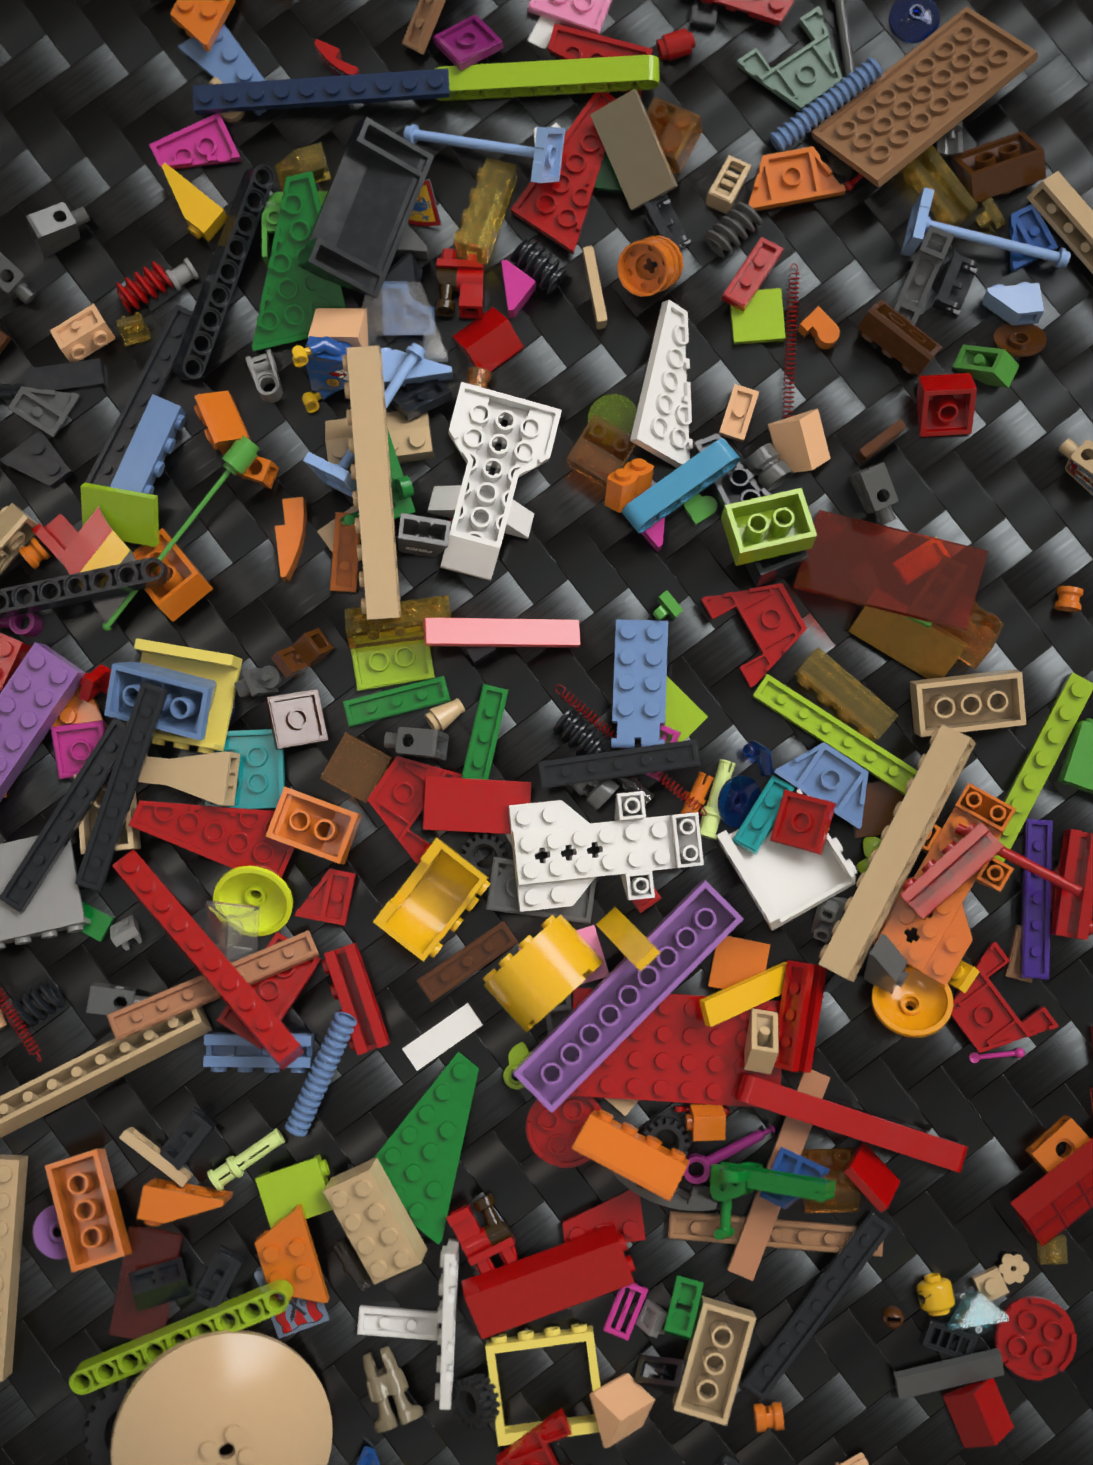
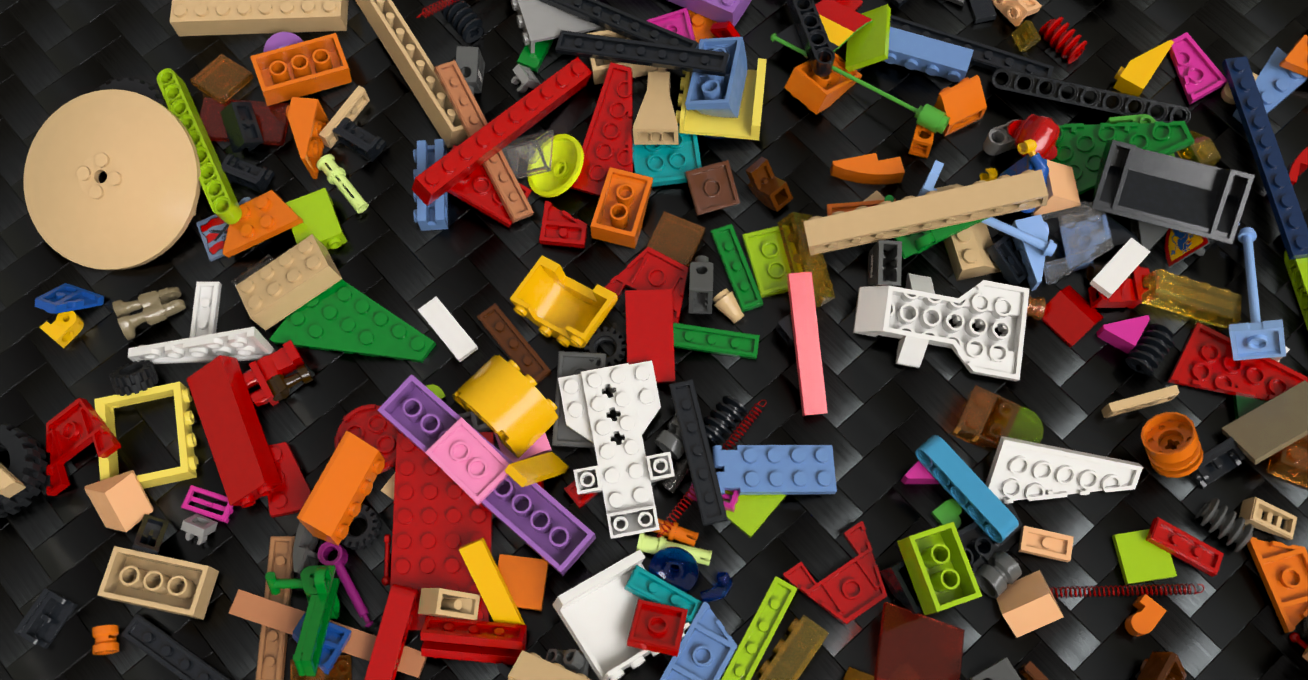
camera: 85 degrees right, 15 degrees down
light grey bush [165,258,199,291] -> none
dark grey hips [234,665,282,697] -> none
medium blue piece [285,1012,357,1137] -> none
red brick [322,942,390,1055] -> none
orange brick [605,458,654,513] -> none
bright green tile [653,590,684,621] -> none
green brick [664,1276,704,1341] -> none
orange brick [685,1104,726,1141] -> none
none -> clear orange tile [190,54,254,104]
none -> bright pink tile [425,417,509,505]
none -> red piece [1007,114,1060,160]
none -> white tile [1090,237,1150,299]

